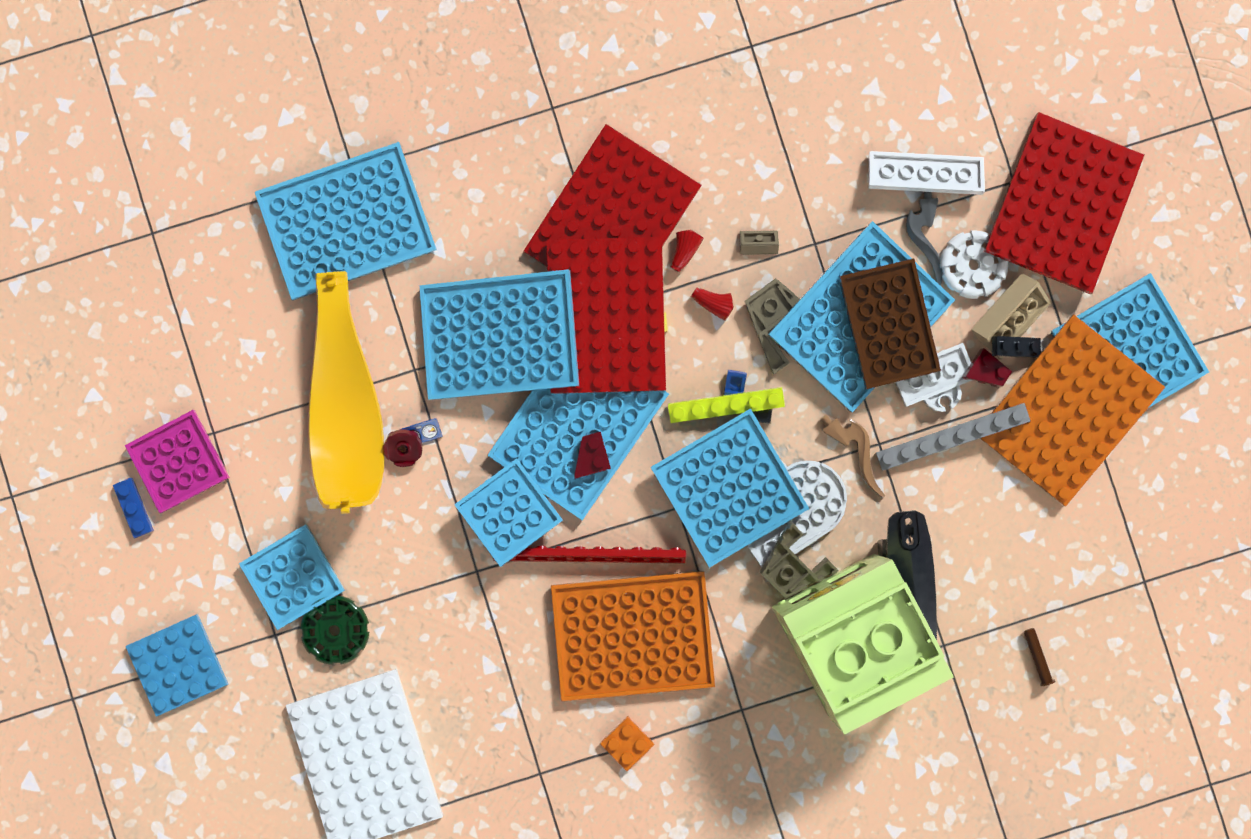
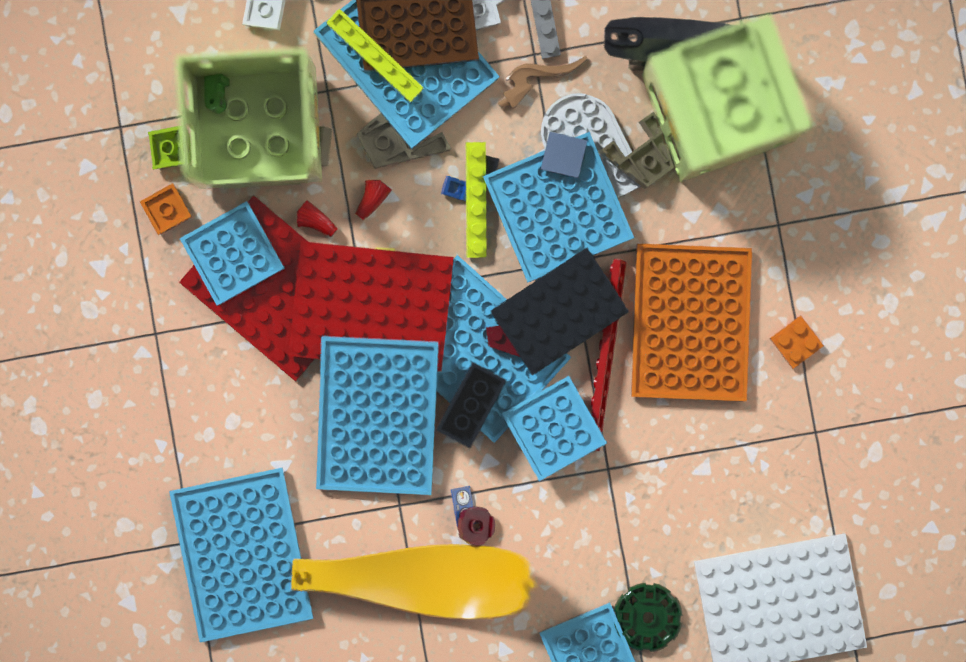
camera: 80 degrees left, 0 degrees up
none -> orange plate [139,183,192,235]
none -> lime slope [148,126,192,170]
none -> yellowish green piece [176,49,322,189]
none -> medium azure plate [180,201,285,306]
none -> bright green leg [204,74,230,114]
none -> neon yellow plate [326,9,424,103]
none -> black brick [436,362,507,448]
none -> black plate [490,247,629,376]
none -> sand blue tile [541,132,587,179]

